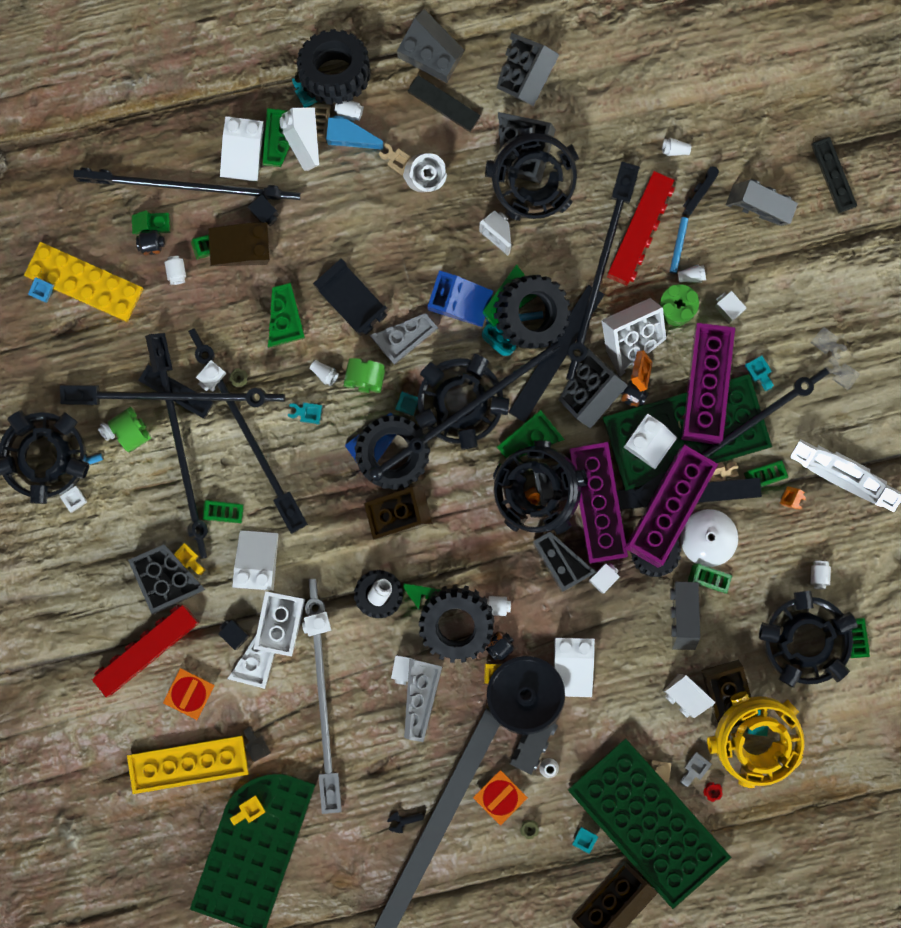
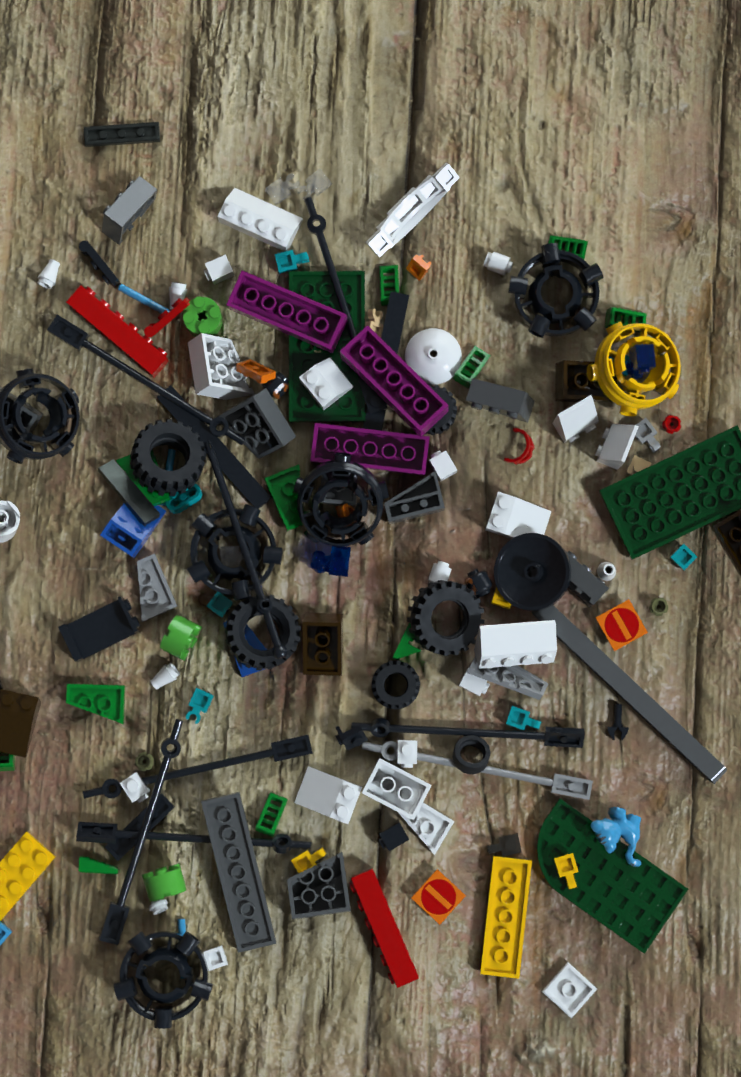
camera: 75 degrees left, 0 degrees up
white brick [164,256,186,285] -> none
white brick [368,579,392,606] -> none
white slope [479,210,511,256] -> none
none -> green slope [78,856,120,874]
none -> pearl dark grey tile [98,459,160,526]
none -> red plate [144,297,190,337]
none -> dark grey plate [201,791,277,953]
none -> white slope [217,188,303,252]
none -> clear blue brick [310,546,351,577]
none -> black bracket [335,724,368,751]
none -> black bar [351,718,585,748]
none -> black tyre [452,735,491,774]
none -> white slope [474,620,557,668]
none -> red helmet [504,428,535,465]
none -> teal plate [506,706,541,730]
none -> white tile [542,962,597,1018]
none -> dark azure animal [591,807,641,867]
none -> white slope [595,424,639,470]
none -> green slope [604,307,647,332]
none -> clear blue brick [625,344,656,379]

